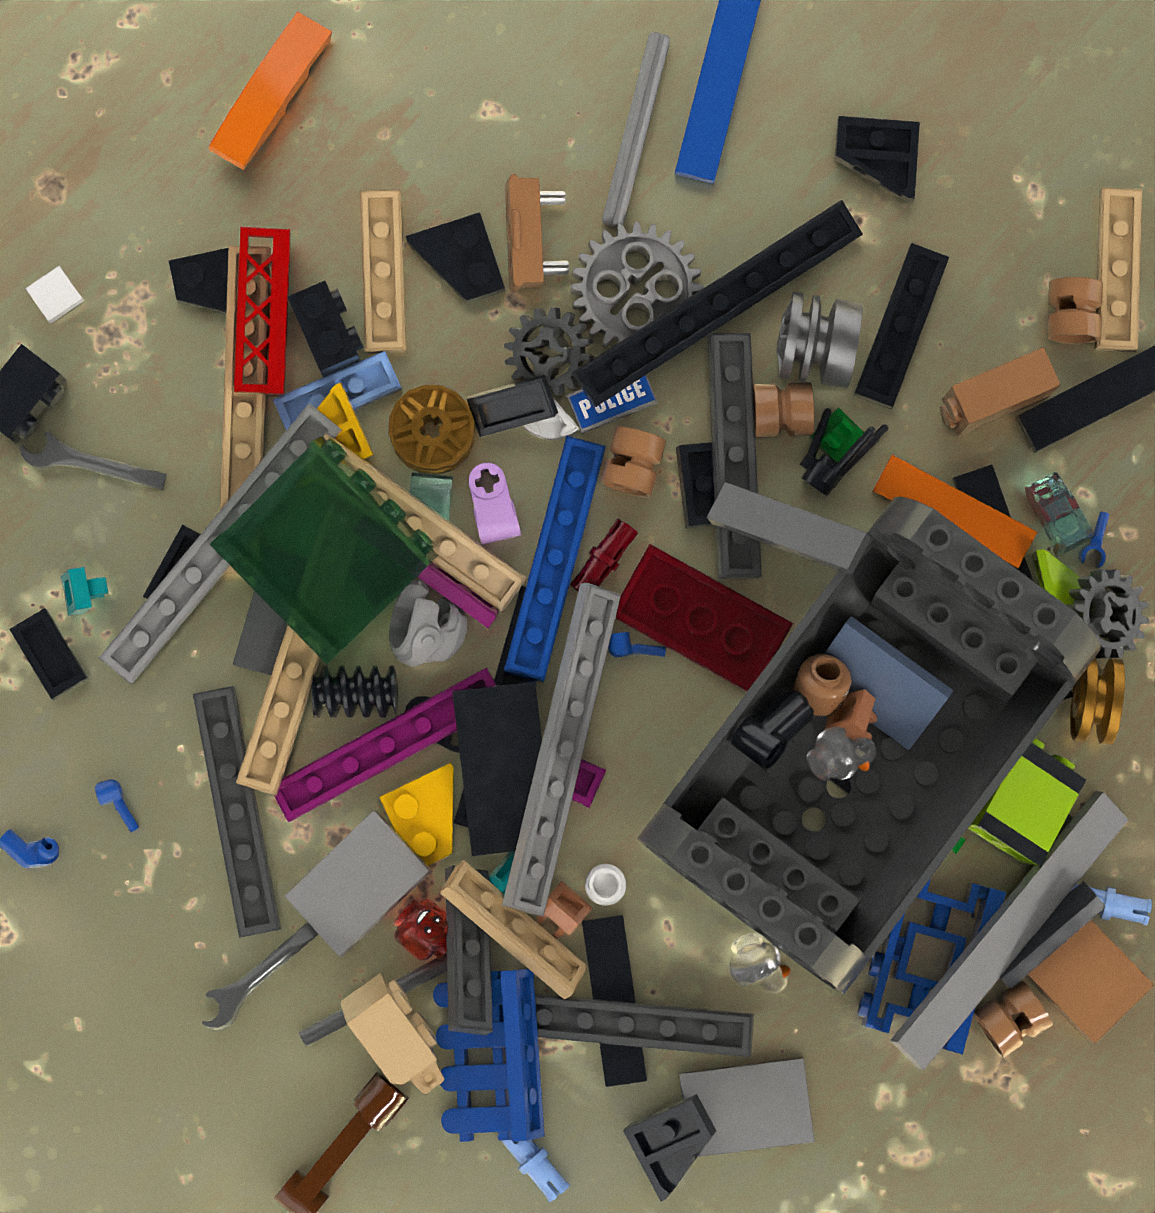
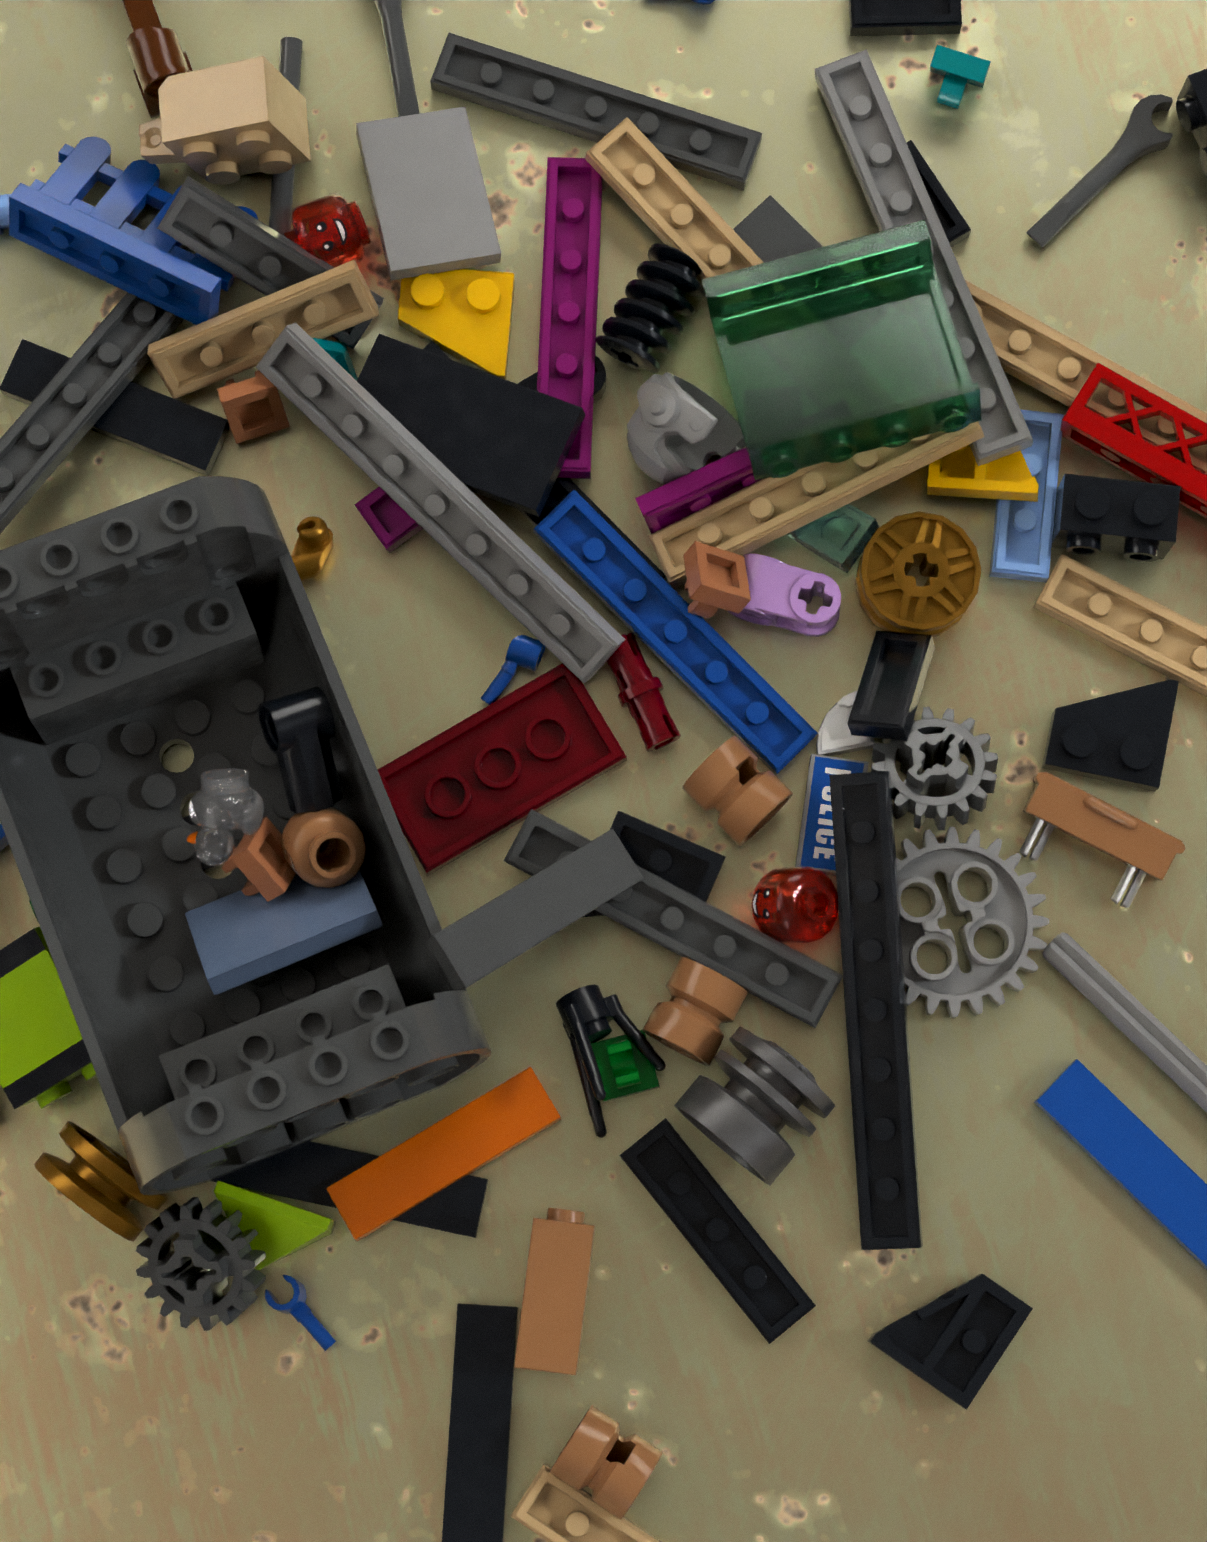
camera: 125 degrees right, 5 degrees down
white plate [585,864,626,906] -> none
clear light blue leg [1025,472,1094,558] -> none
none -> pearl gold arm [291,516,333,582]
none -> nougat tile [683,541,751,619]
none -> clear red head [751,866,839,943]

